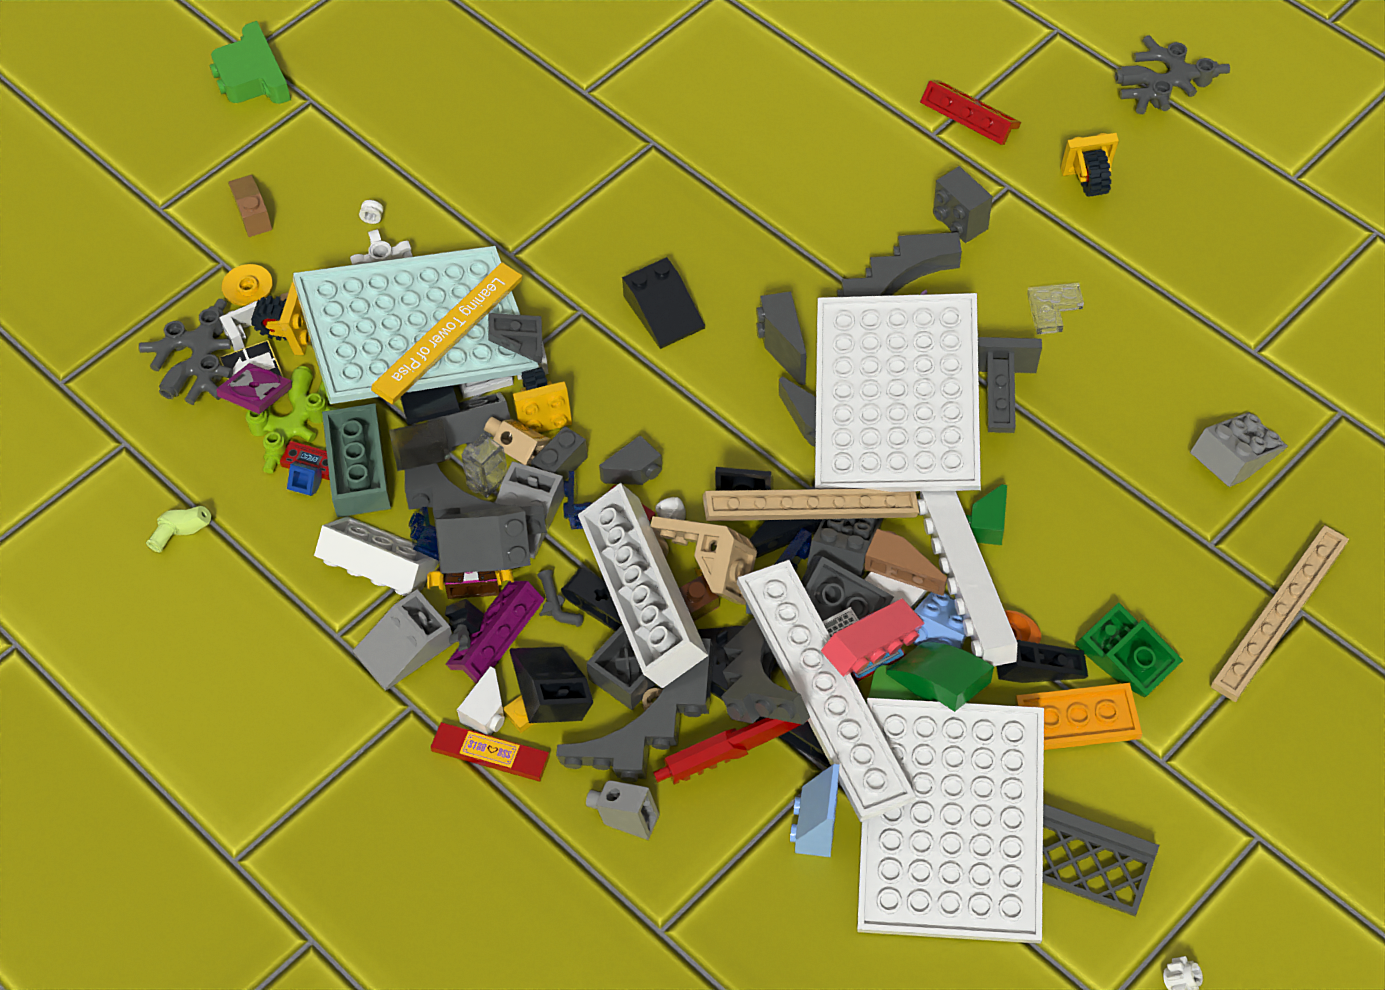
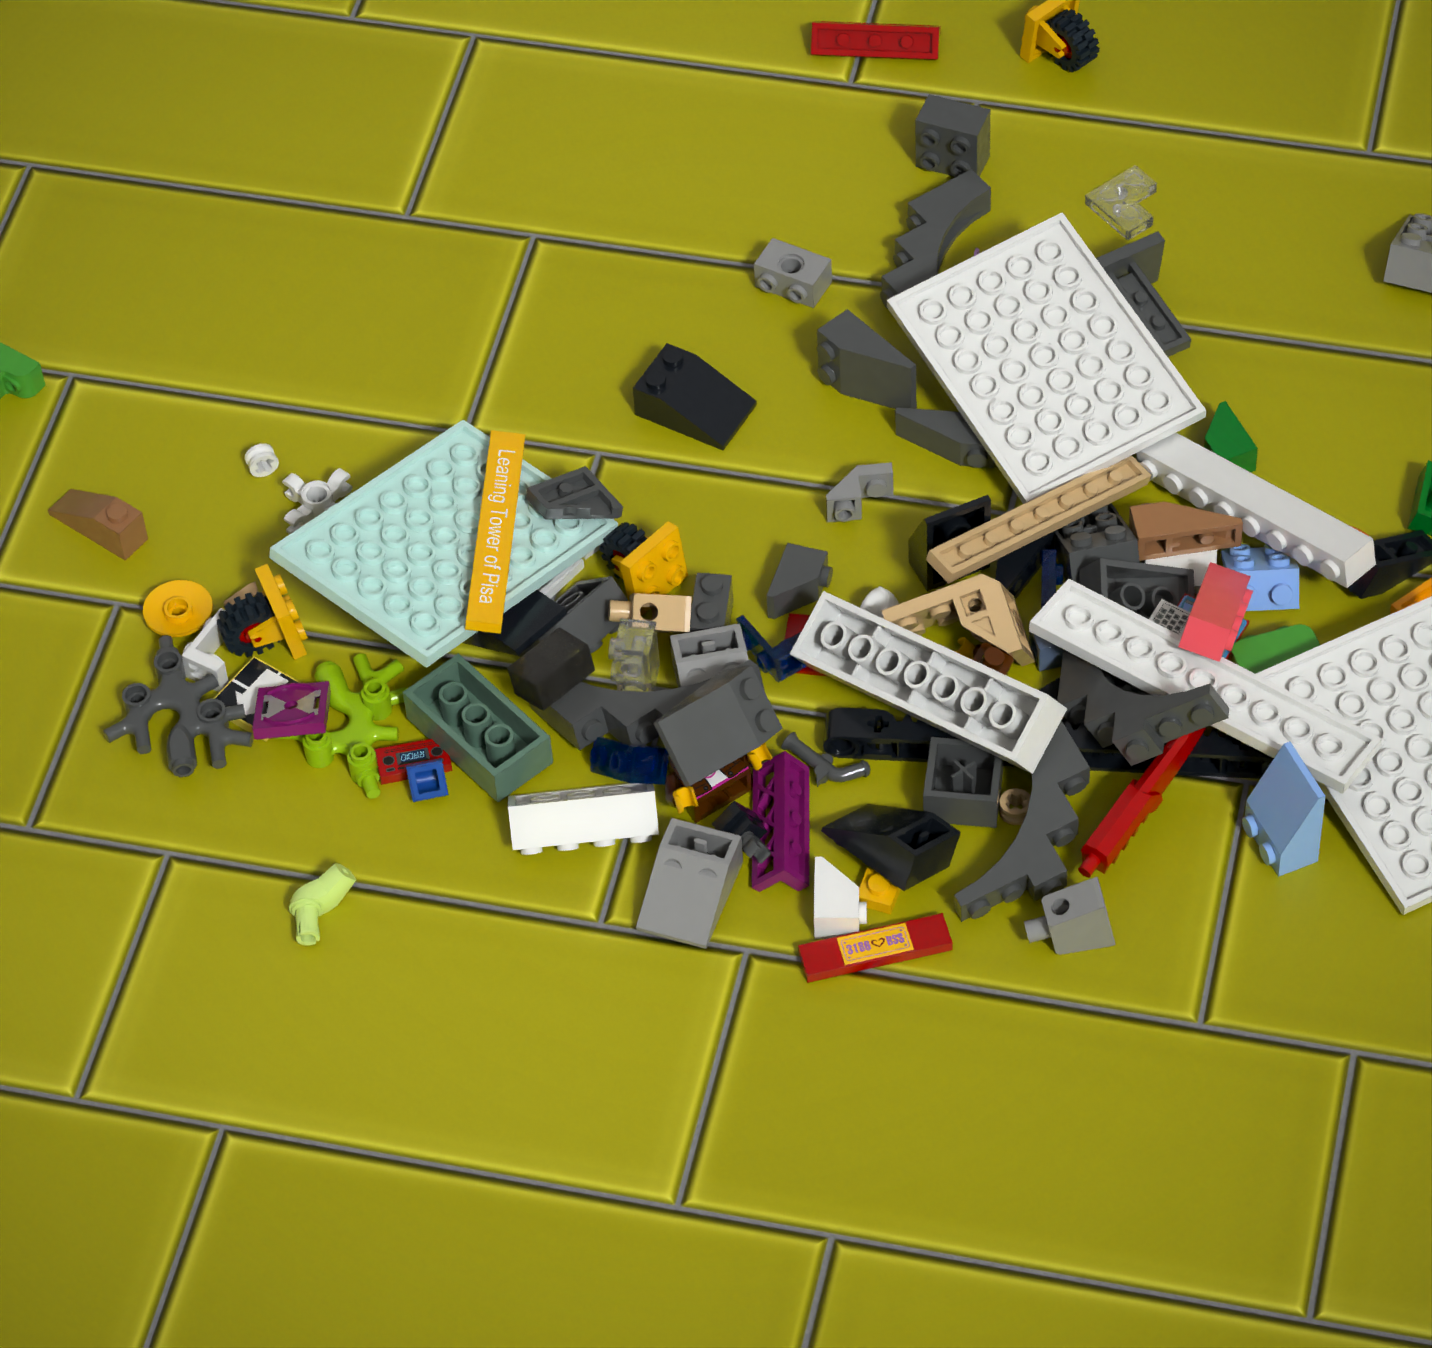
camera: 30 degrees left, 5 degrees down
green slope [886,642,994,712] -> none
none -> light grey brick [754,238,832,308]
none -> light grey slope [826,462,893,523]

